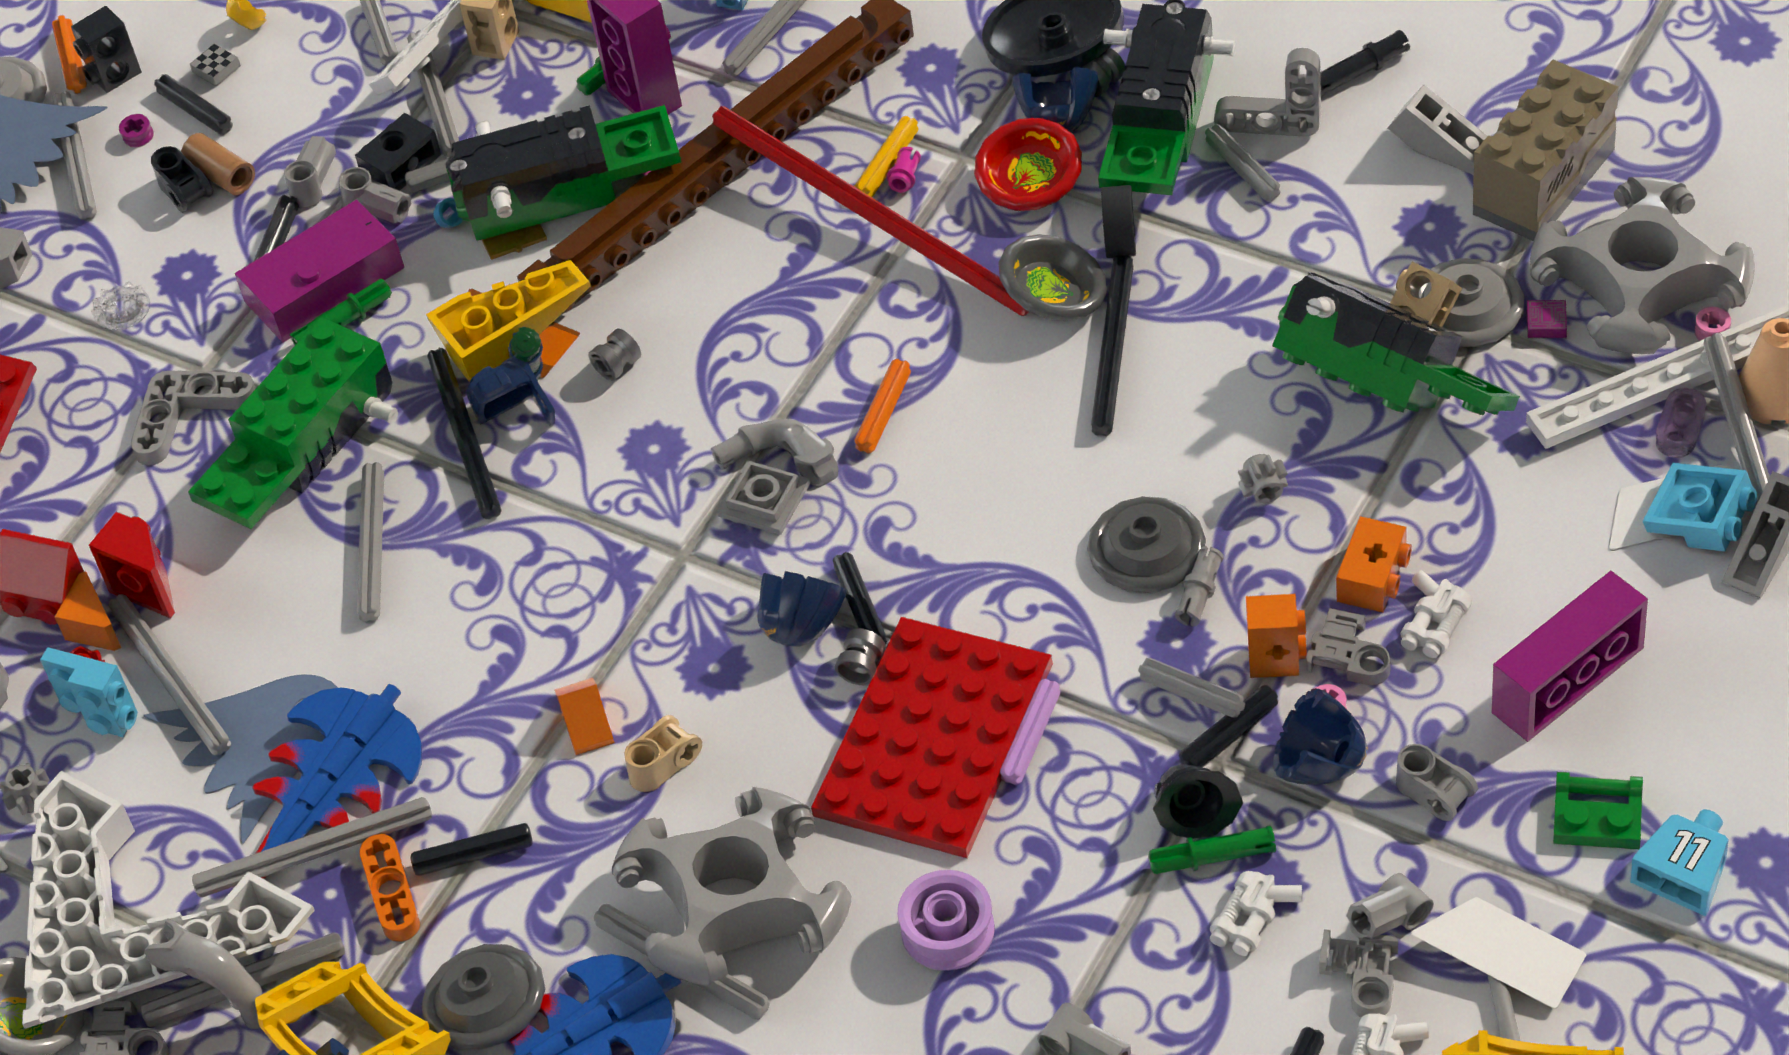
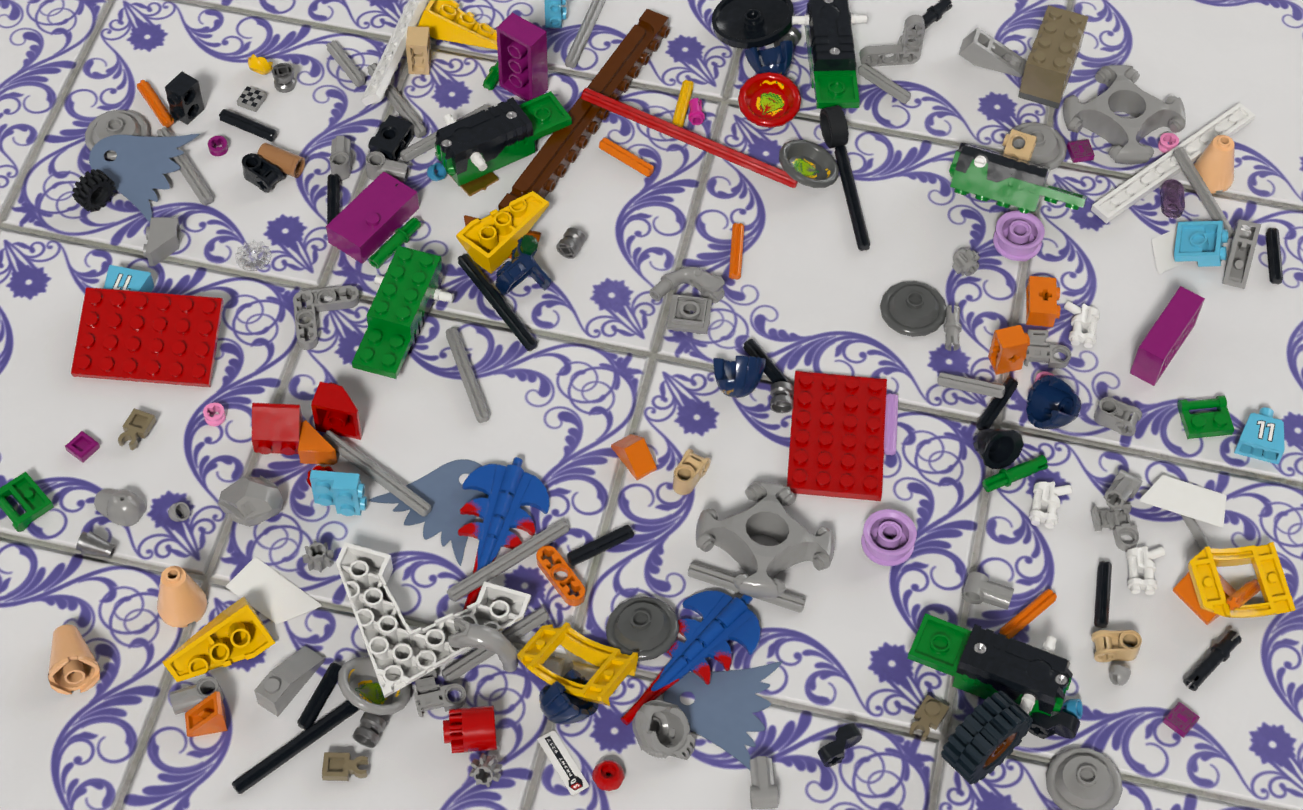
camera: 25 degrees left, 5 degrees up
none -> flat silver wheel [272,63,295,93]
none -> orange axle [599,137,654,177]
none -> lavender wheel [993,211,1045,262]

